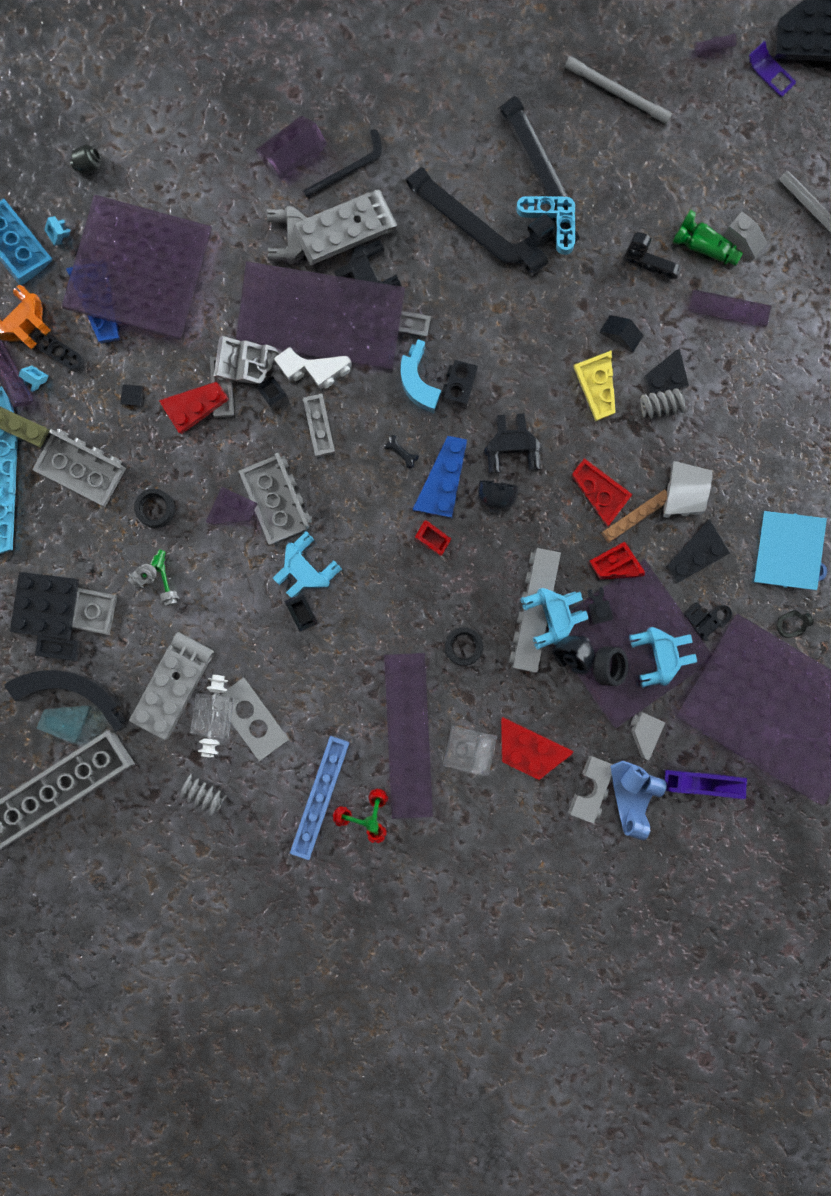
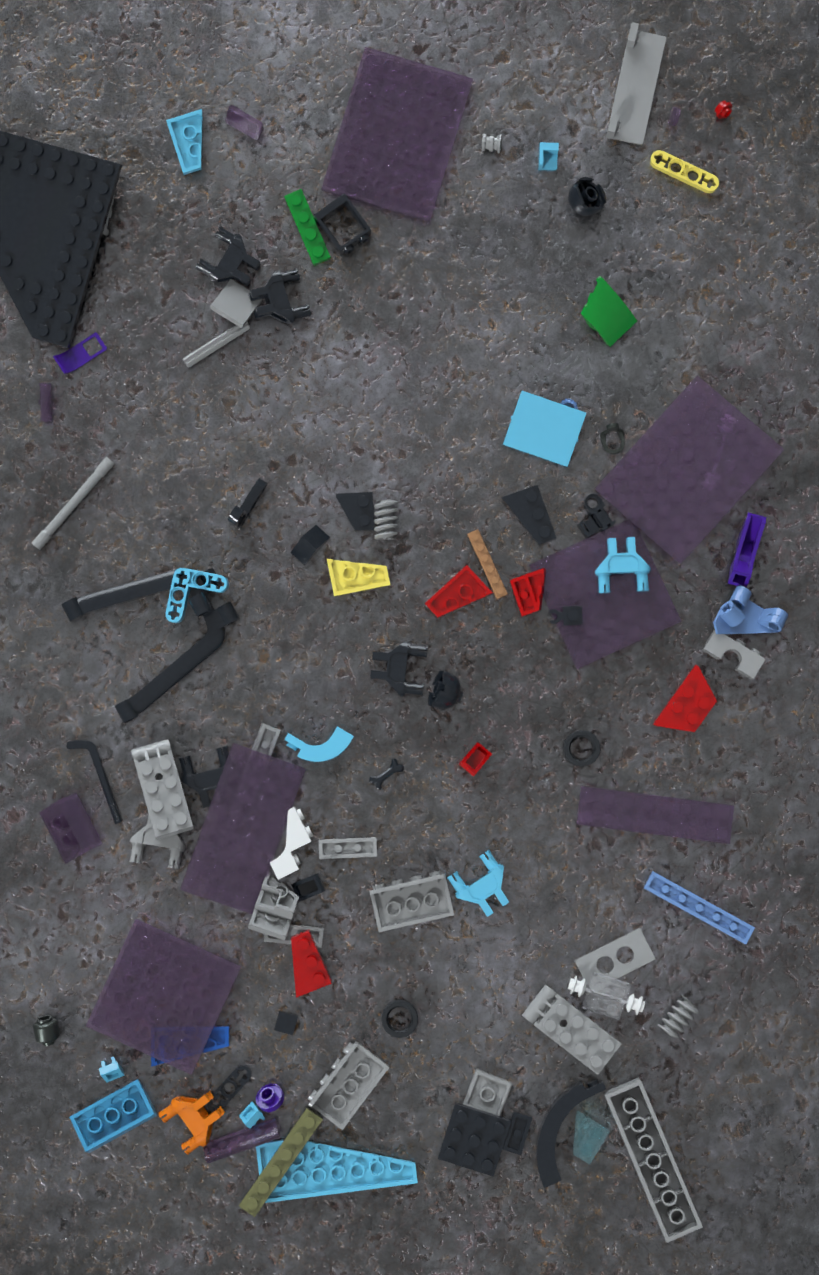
camera: 80 degrees left, 0 degrees up
light grey plant [128,549,180,607] -> none
clear purple wing [206,487,258,524] -> none
black slope [284,593,318,631] -> none
red plant [333,789,388,843] -> none
blue wing [412,436,467,519] -> none
black brick [441,360,478,409] -> none
clear slope [443,725,497,776] -> none
light grey brick [509,548,561,673] -> none
medium azure connector [521,588,589,650] -> none
black cylinder [553,635,595,675] -> none
black tyre [593,646,628,686] -> none
light grey slope [630,712,665,760] -> none
light grey slope [663,461,713,518] -> none
green piece [672,209,743,266] -> none
clear purple plate [688,289,771,327] -> none
light grey slope [724,211,767,259] -> none
none -> dark purple plate [256,1083,284,1112]

